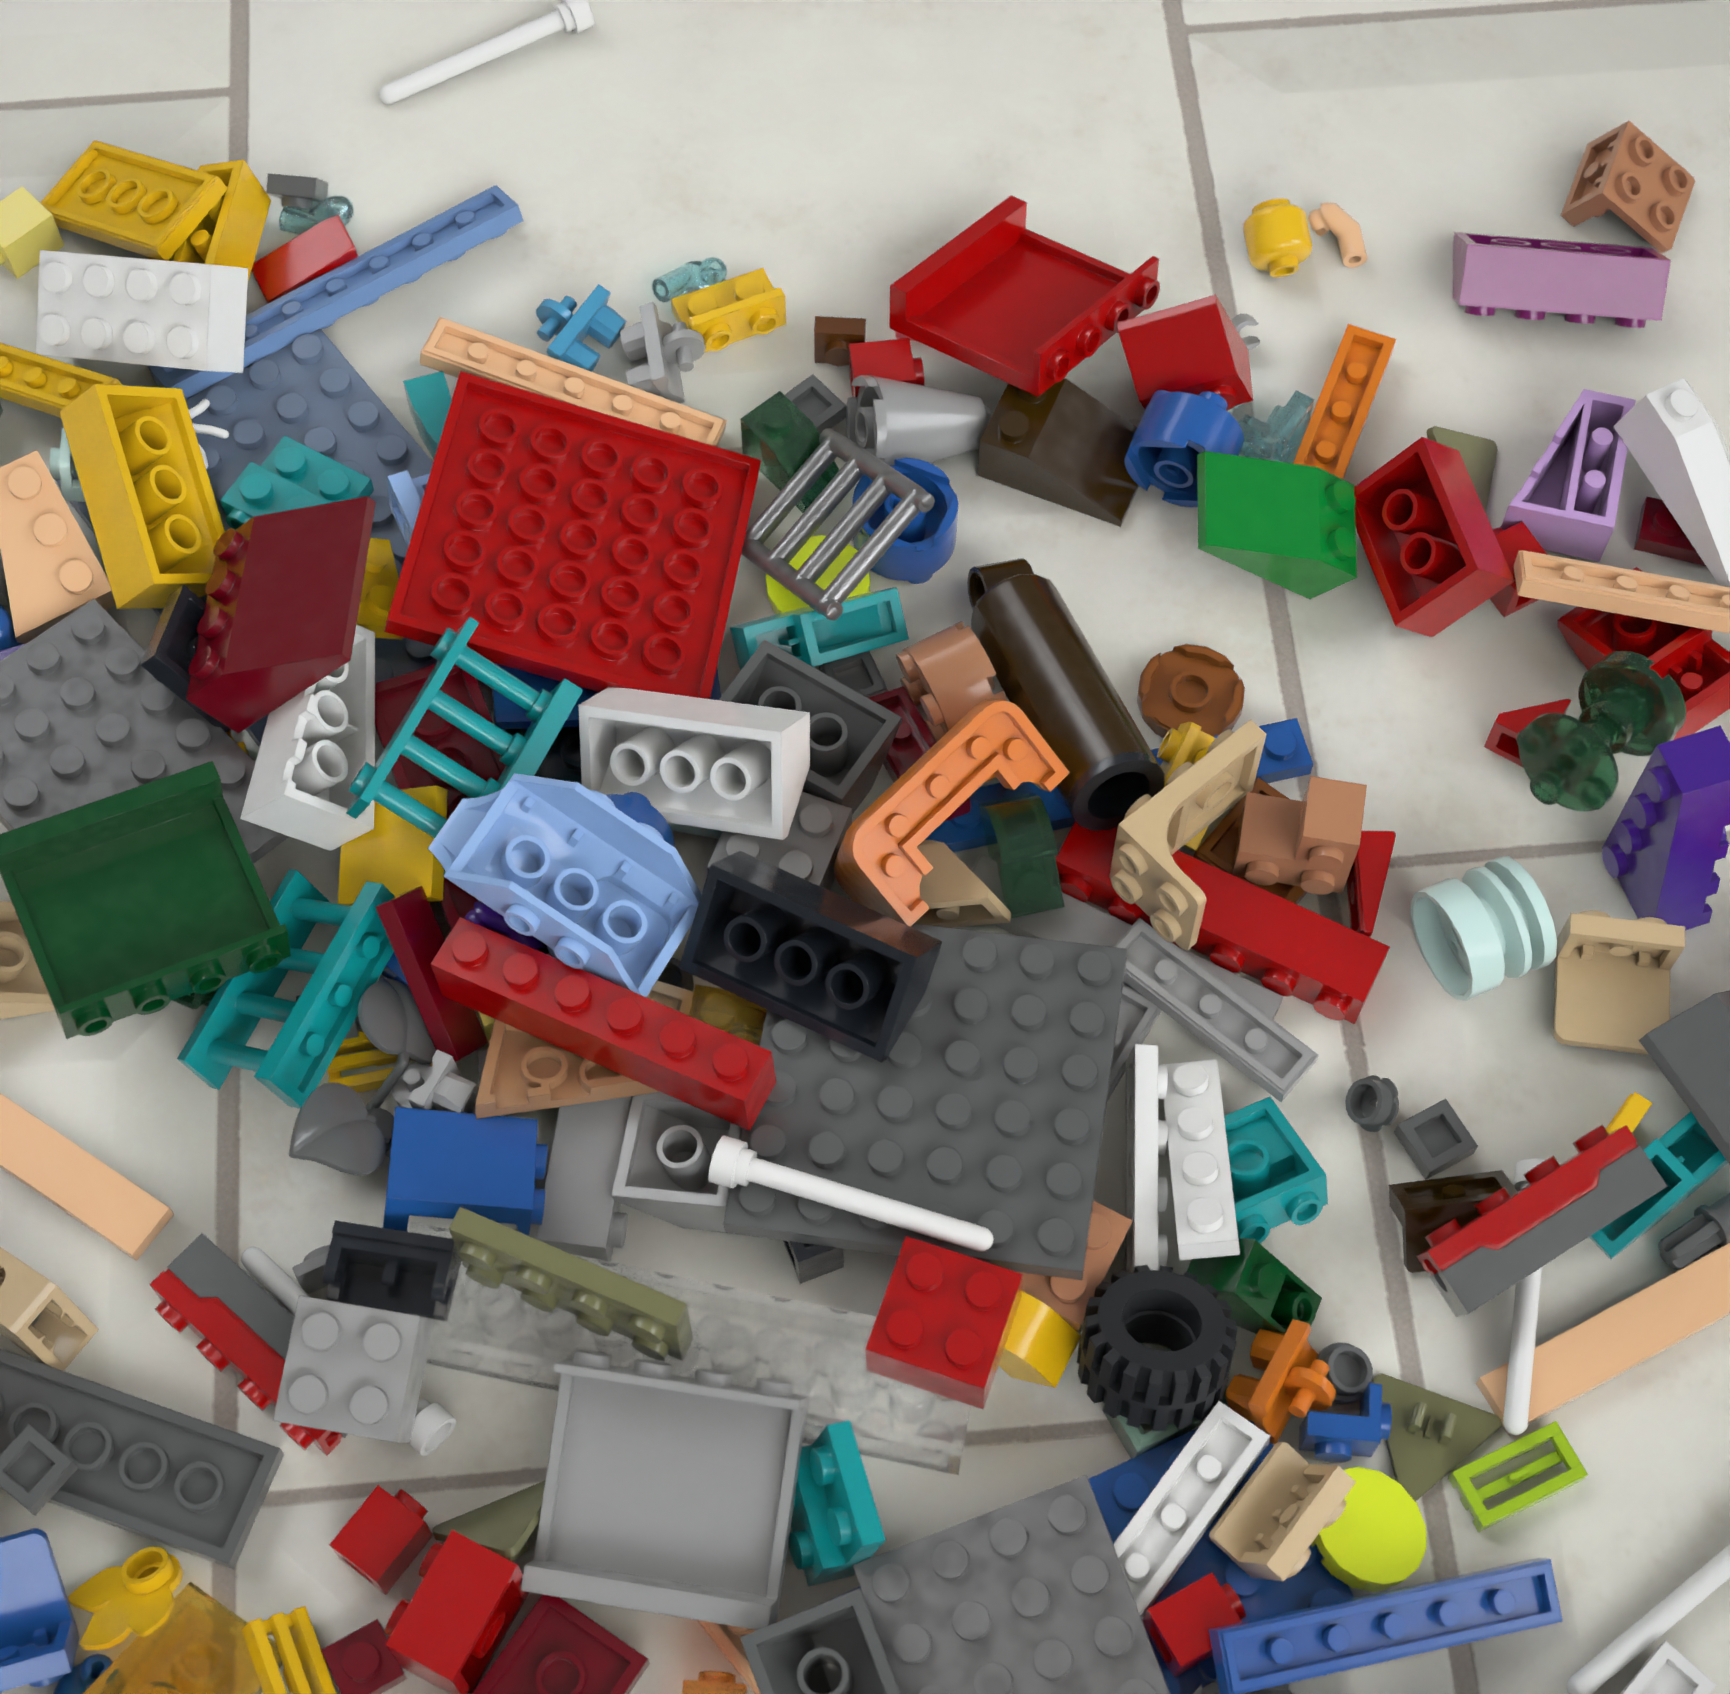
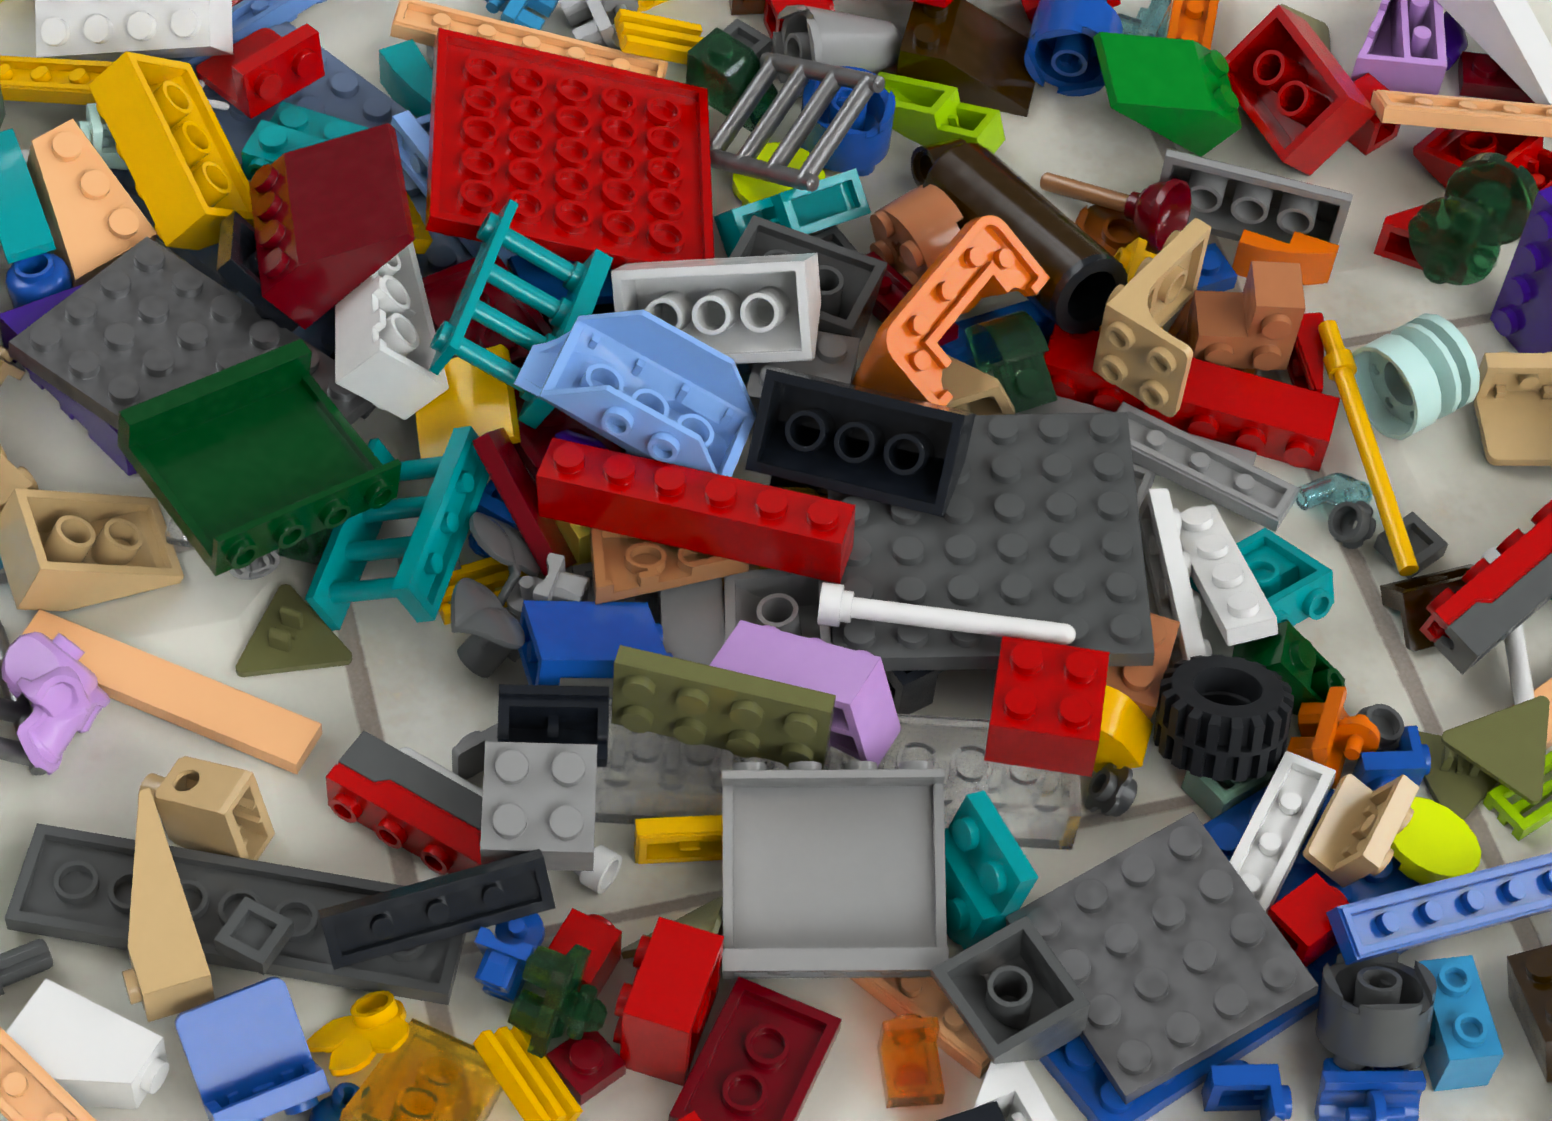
camera: 15 degrees left, 10 degrees down
none -> red bracket [196,23,325,119]
none -> olive piece [236,584,352,677]
none -> black fence [318,849,556,970]
none -> blue hips [474,913,545,1005]
none -> clear green hips [507,944,608,1058]
none -> yellow tile [613,8,710,68]
none -> yellow tile [634,815,723,864]
none -> lavender wedge [709,620,901,767]
none -> lime slope [877,71,1006,153]
none -> dark red piece [1040,172,1192,252]
none -> dark grey plate [1085,763,1137,817]
none -> light grey slope [1159,149,1353,245]
none -> orange slope [1232,229,1339,285]
none -> clear light blue arm [1296,473,1373,511]
none -> yellow bar [1318,320,1419,576]
none -> olive piece [1441,696,1550,804]
none -> dark purple arm [1444,11,1468,71]

